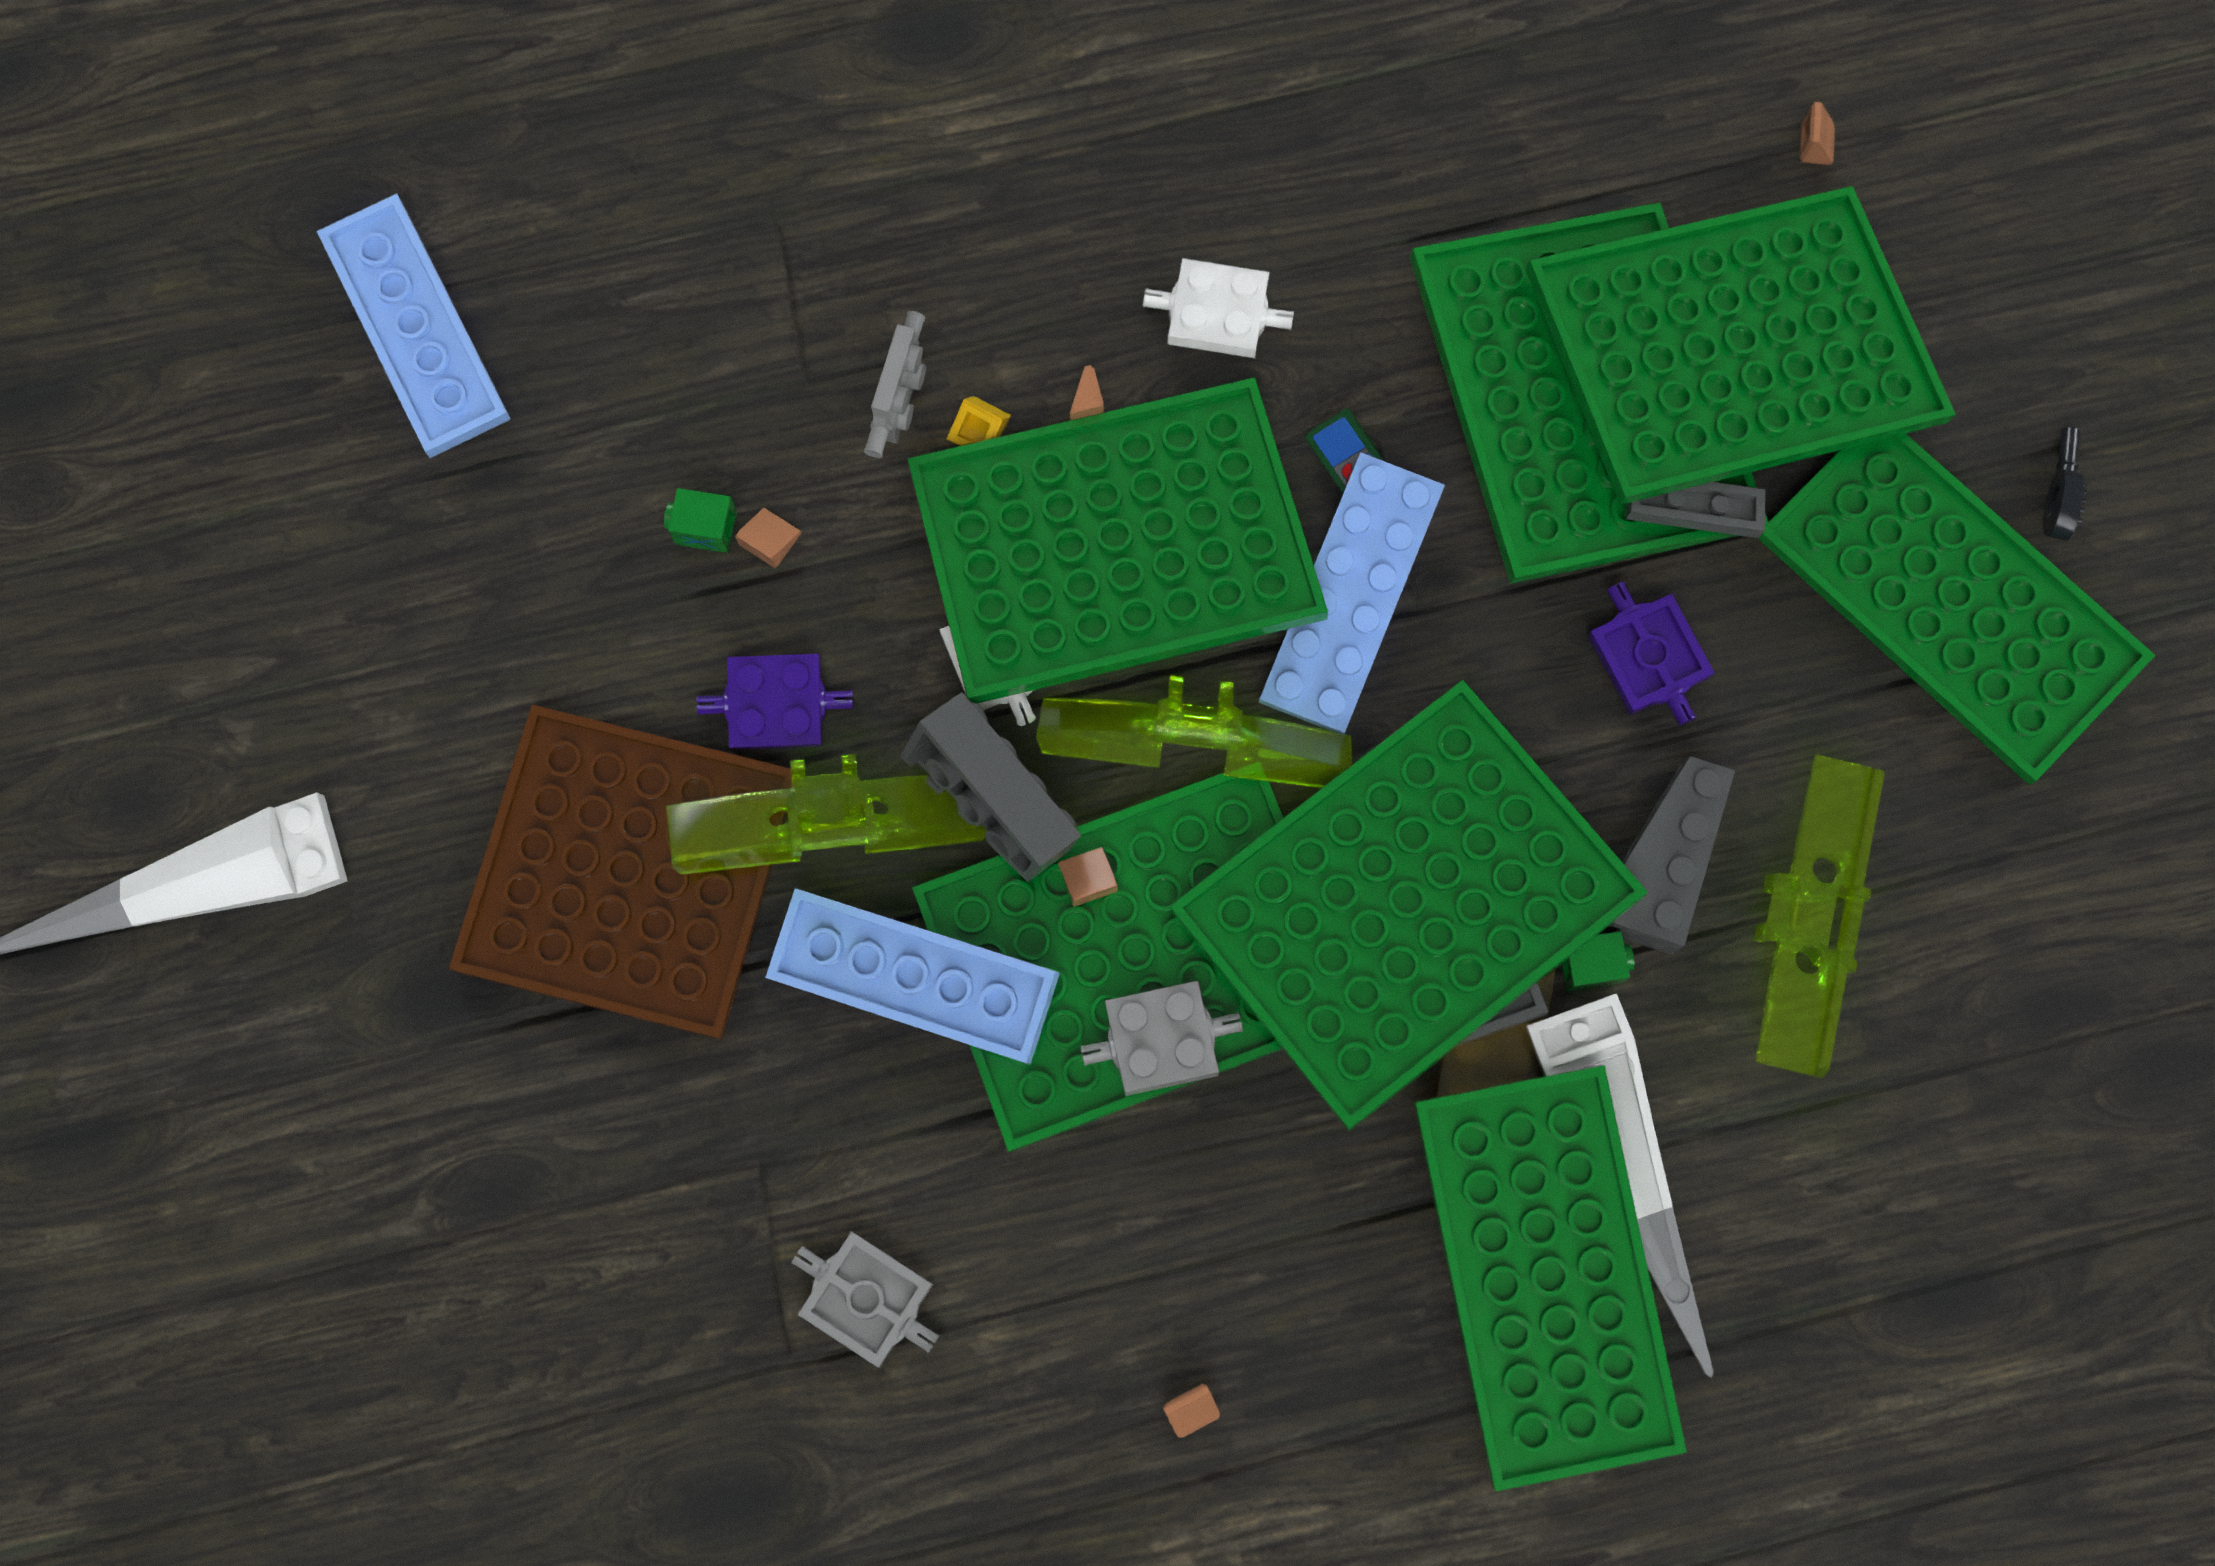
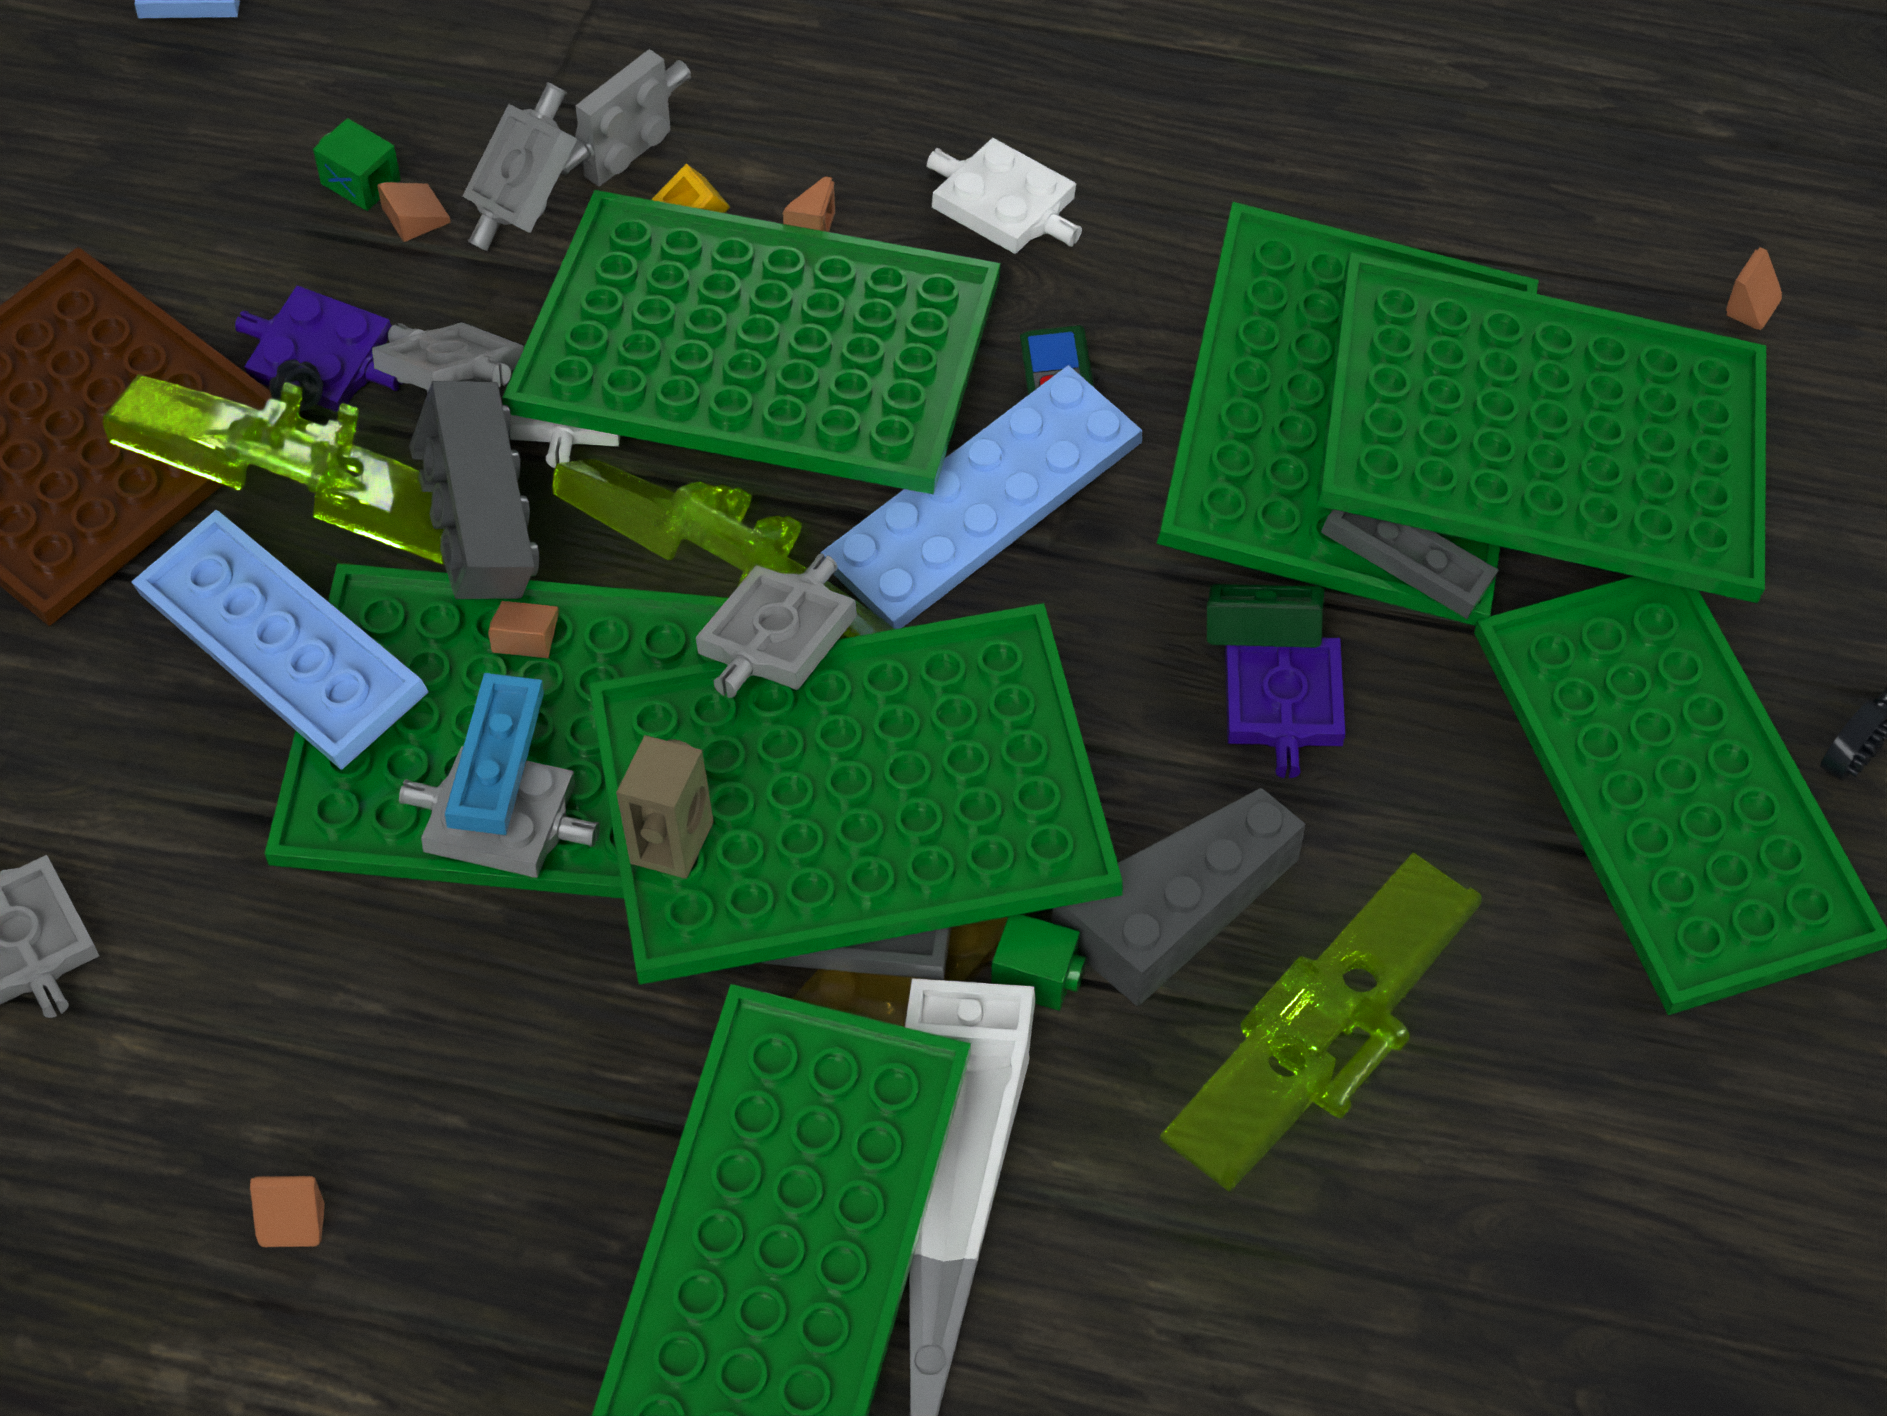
camera: 25 degrees right, 20 degrees down
none -> black plate [269,359,323,412]
none -> light grey plate [372,322,524,393]
none -> dark azure plate [445,673,544,835]
none -> light grey plate [463,82,577,251]
none -> dark tan brick [616,735,714,879]
none -> light grey plate [696,554,857,698]
none -> dark green slope [1207,584,1324,648]

